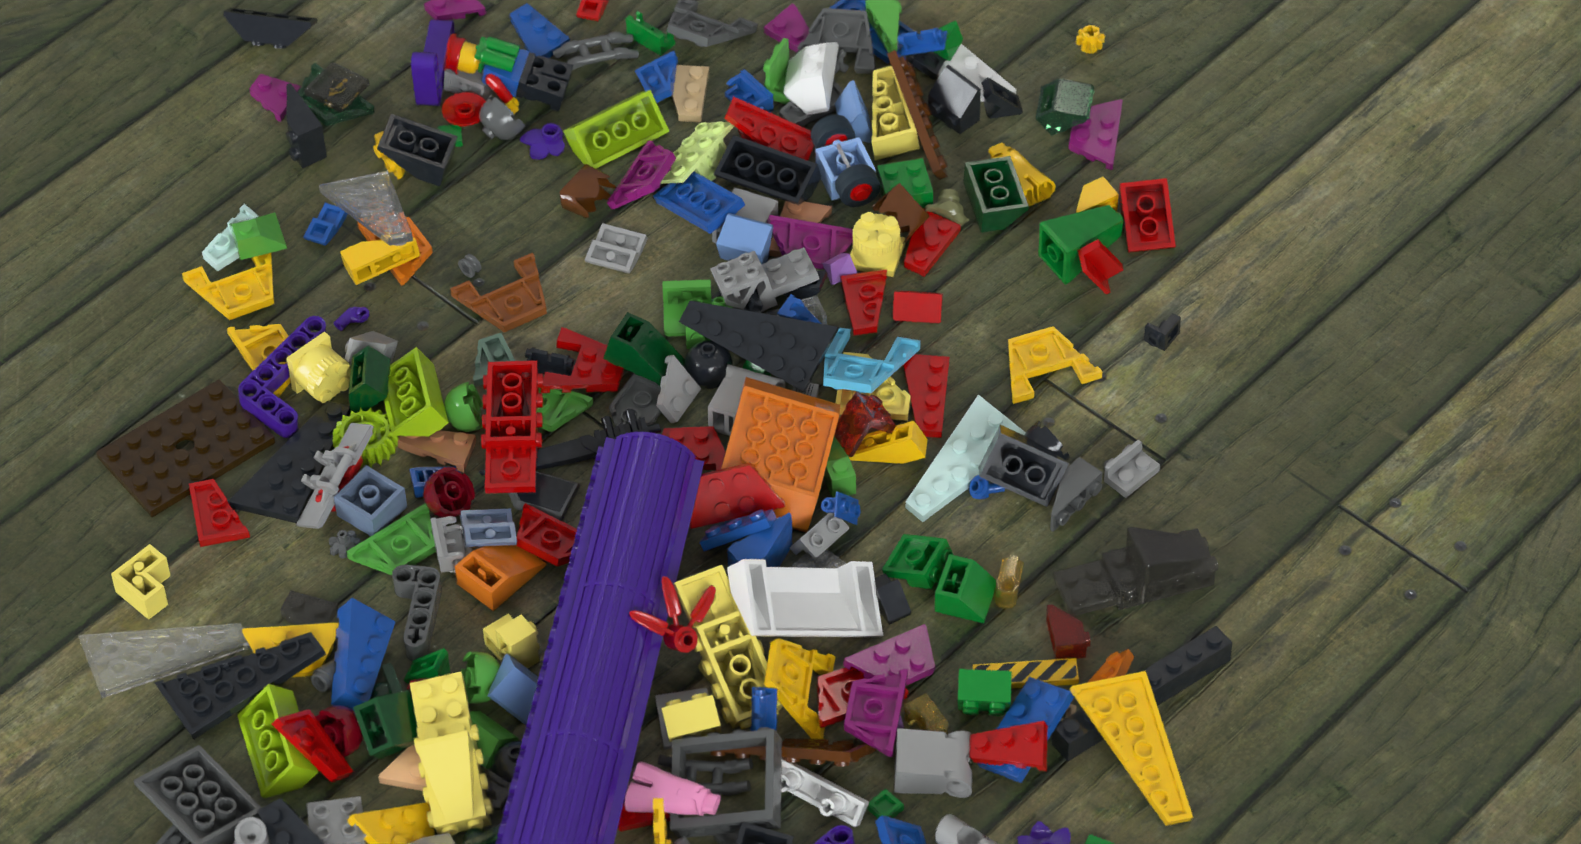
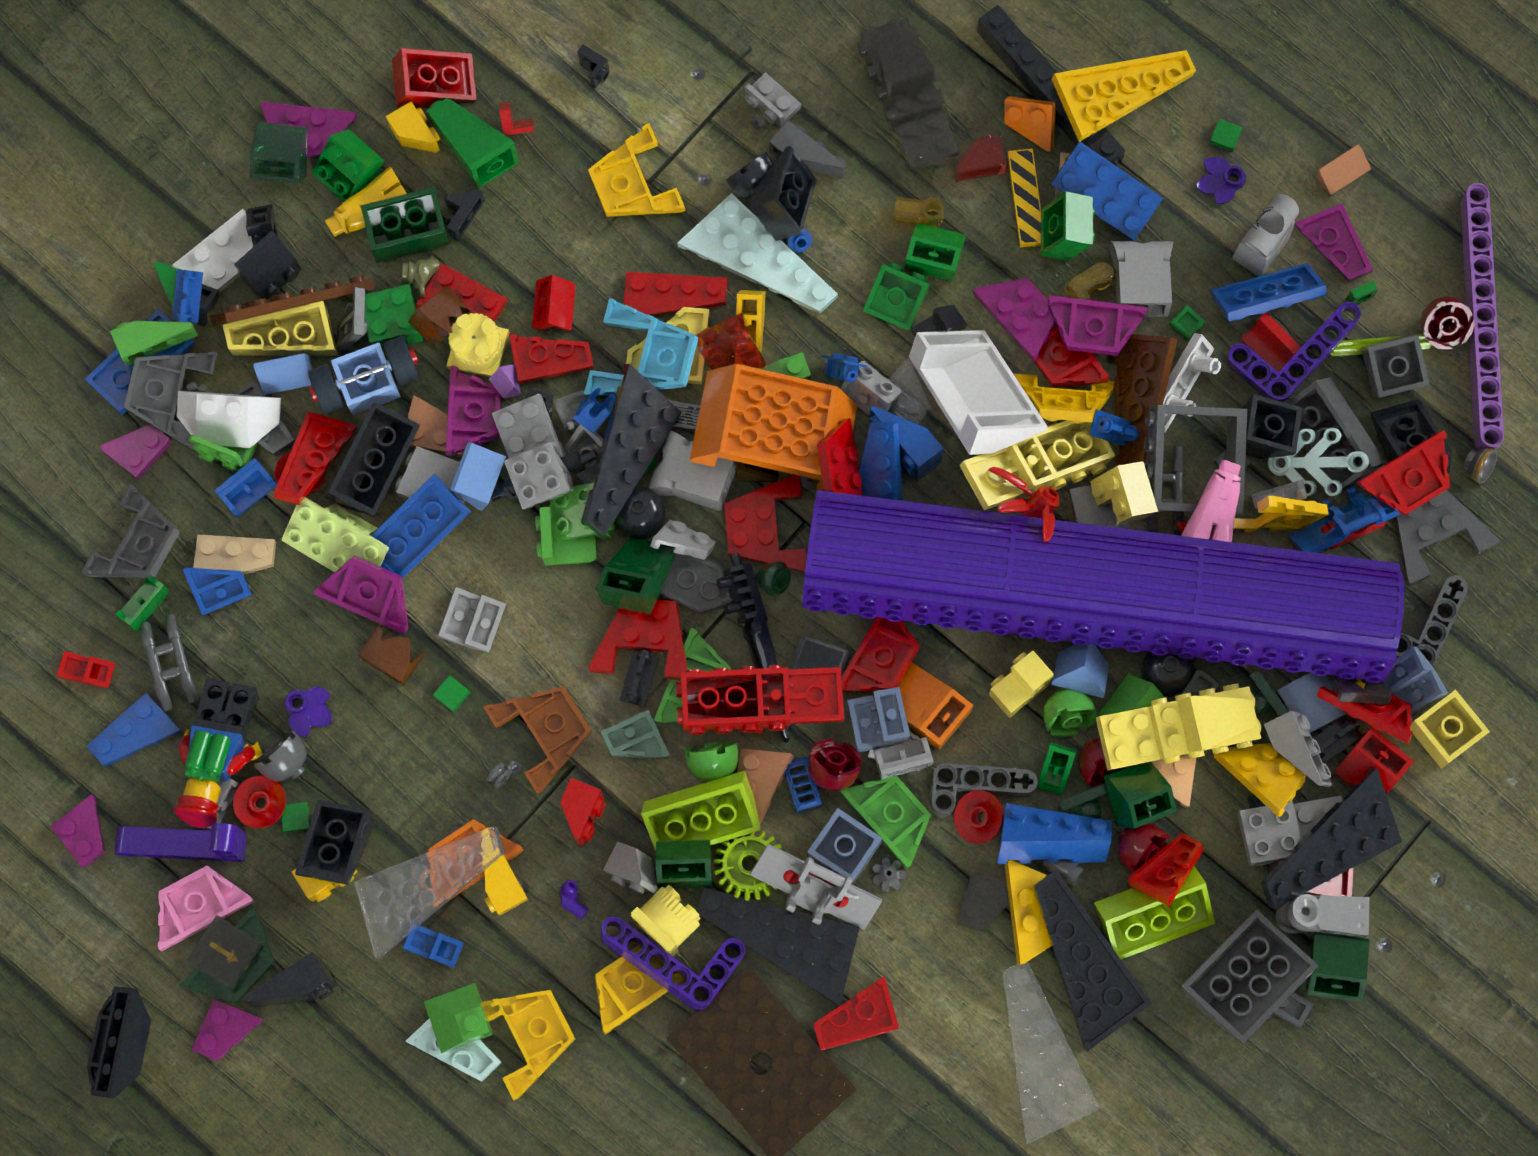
camera: 90 degrees left, 25 degrees up
light yellow brick [111,544,171,619] -> none
lime slope [563,90,669,169] -> none
red wing [969,721,1048,771] -> none
yellow gear [1076,25,1105,53] -> none
none -> bright pink wing [158,866,255,951]
none -> green slope [312,129,384,202]
none -> dark grey wing [337,287,367,351]
none -> green tile [433,675,471,713]
none -> black slope [444,189,485,241]
none -> red slope [560,778,606,847]
none -> red dish [954,790,1004,844]

